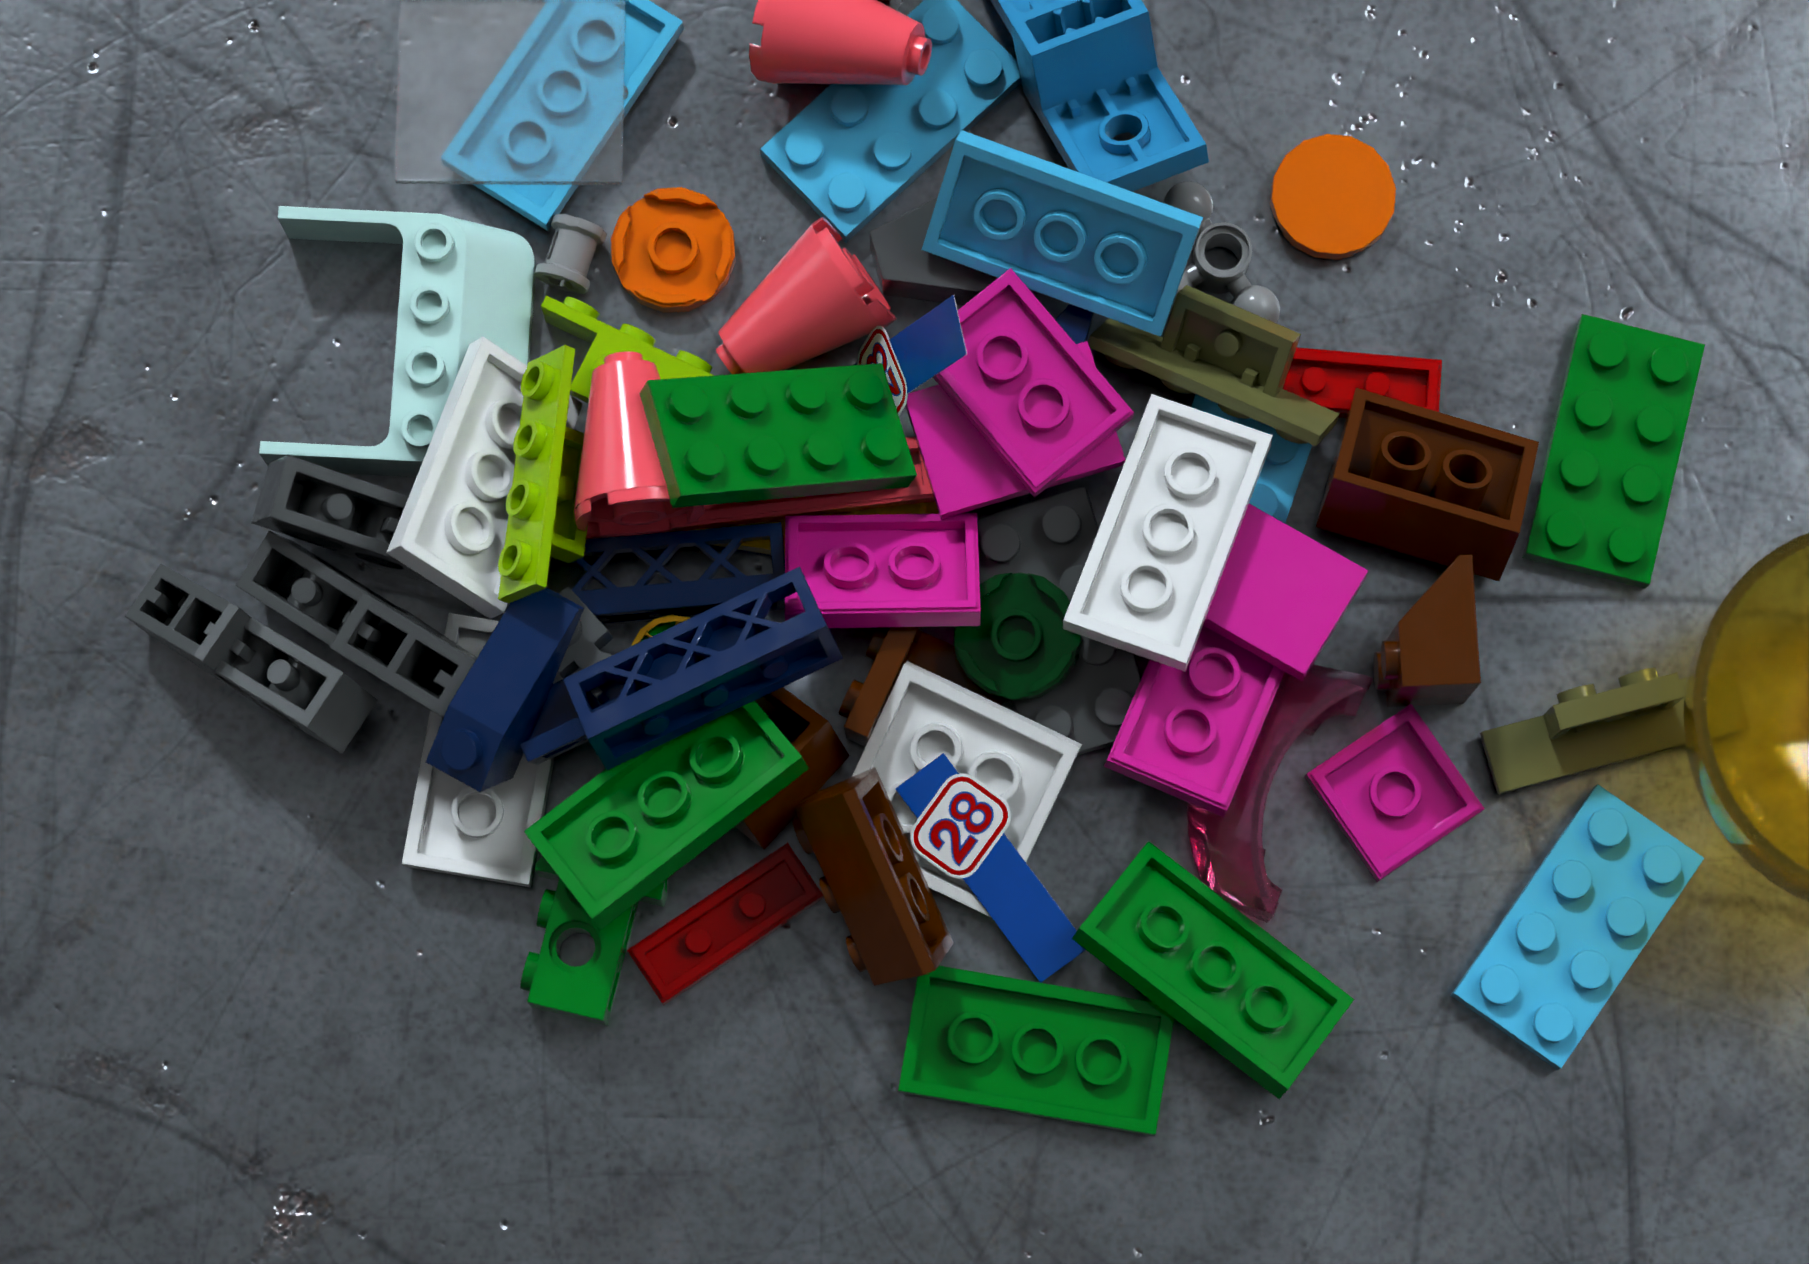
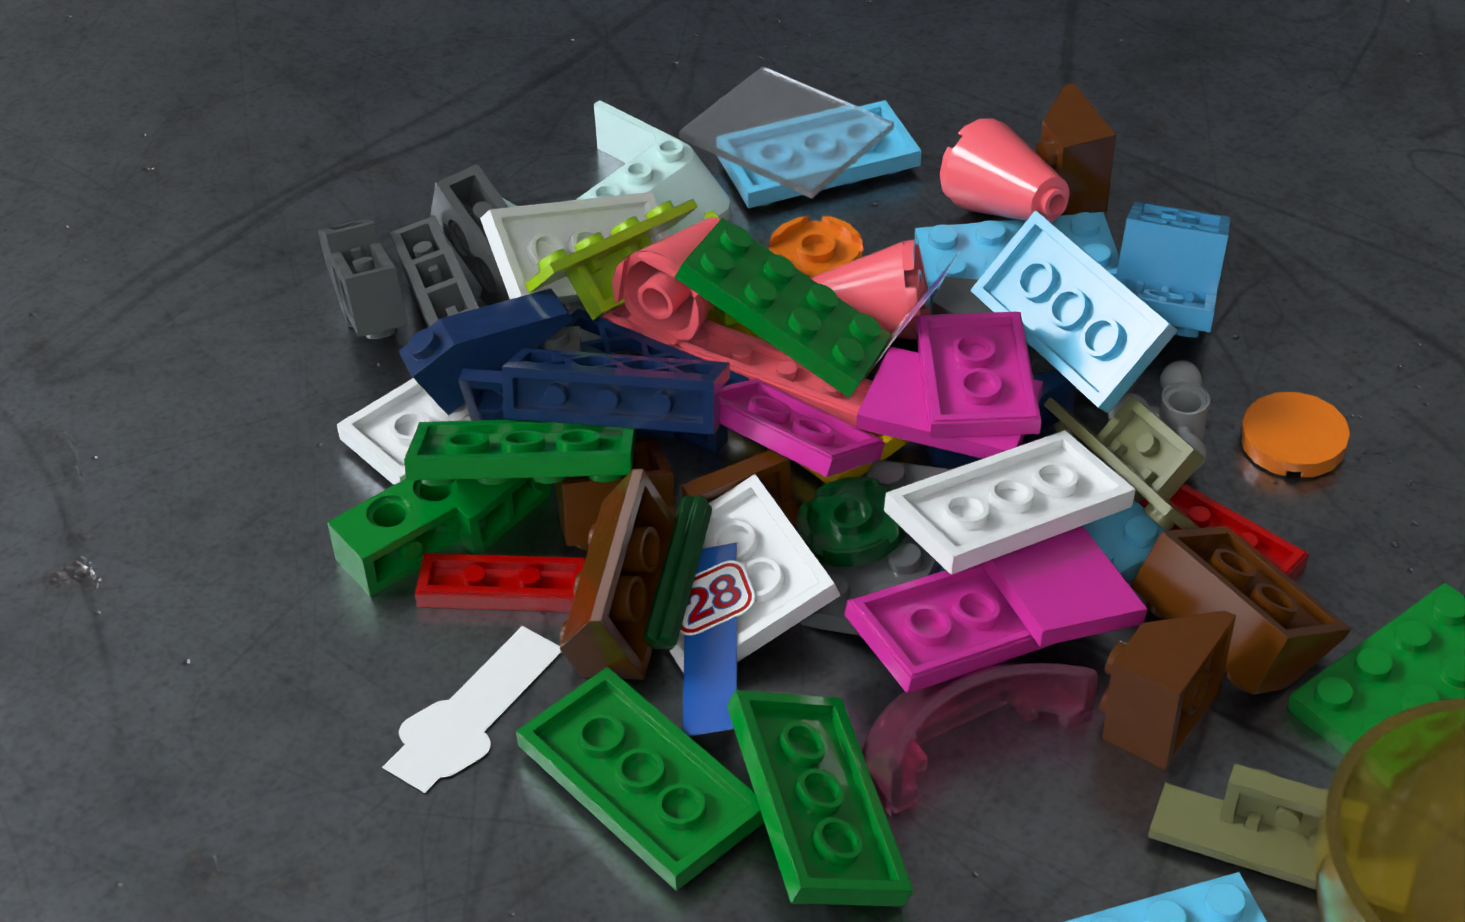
camera: 40 degrees right, 35 degrees down
light grey bush [534,214,607,294] -> none
dark pink tile [1304,704,1485,882] -> none
none -> white sticker [382,626,561,793]
none -> dark green axle [643,495,712,650]

